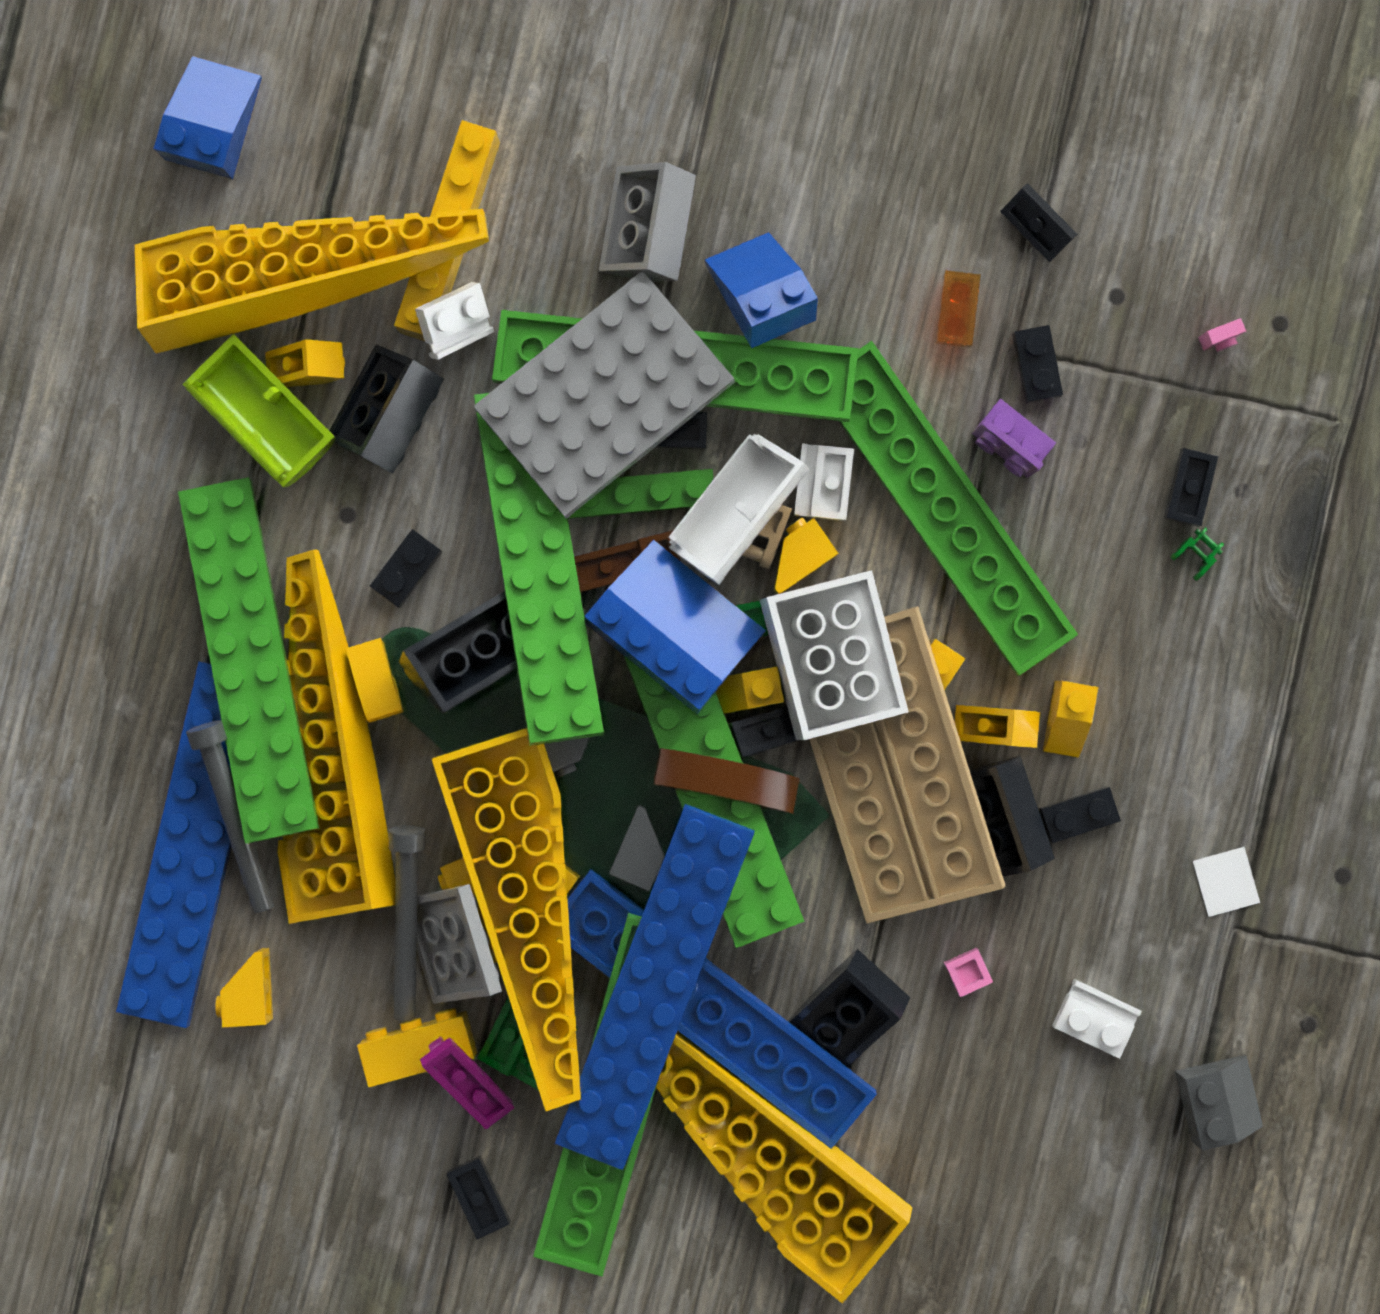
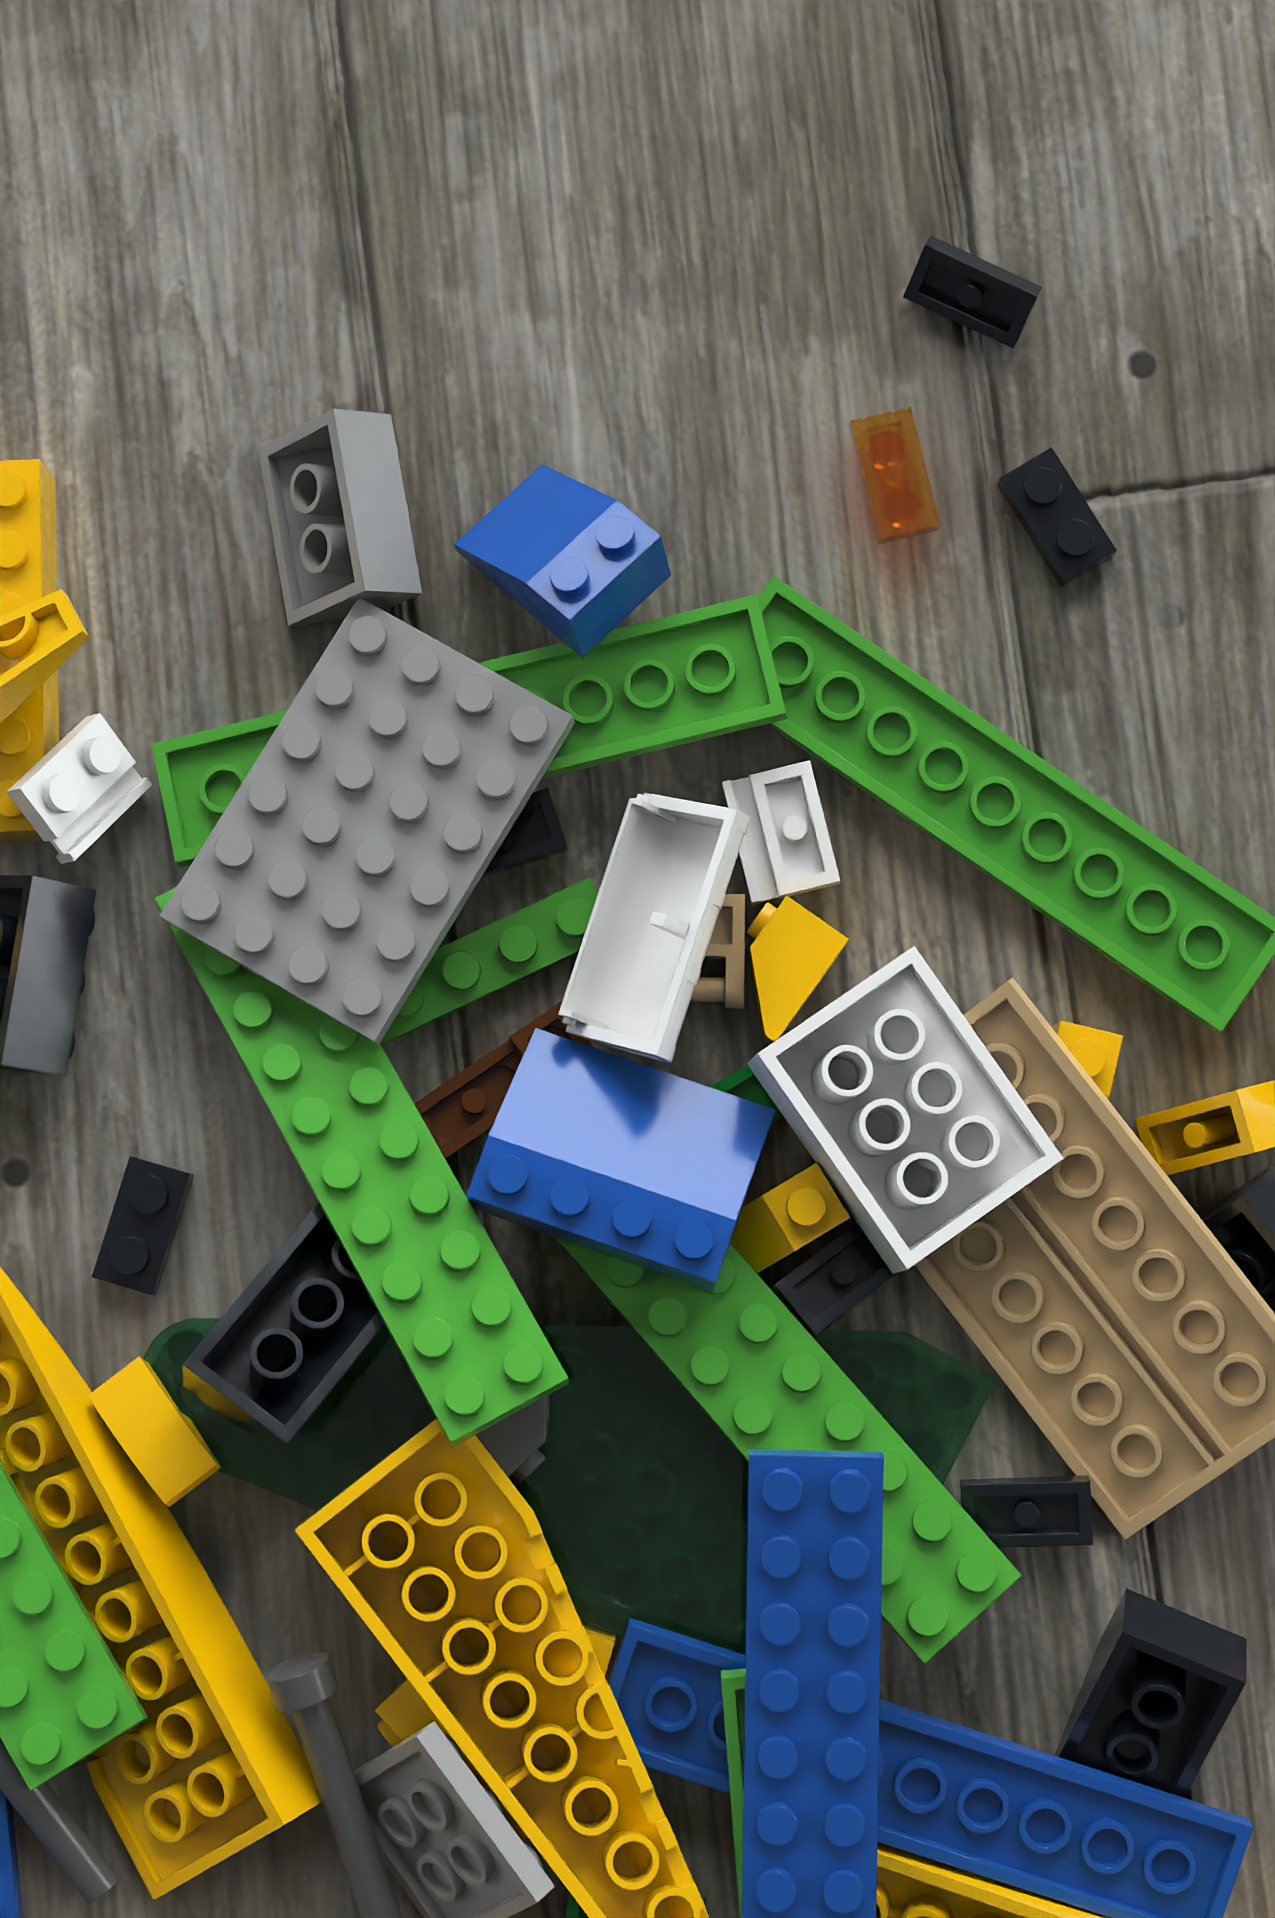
camera: 15 degrees left, 5 degrees down
dark grey slope [609,805,664,891] -> none
reddish brown slope [653,748,800,814] -> none
medium lavender bracket [972,399,1056,478] -> none
none -> black plate [960,1475,1093,1548]

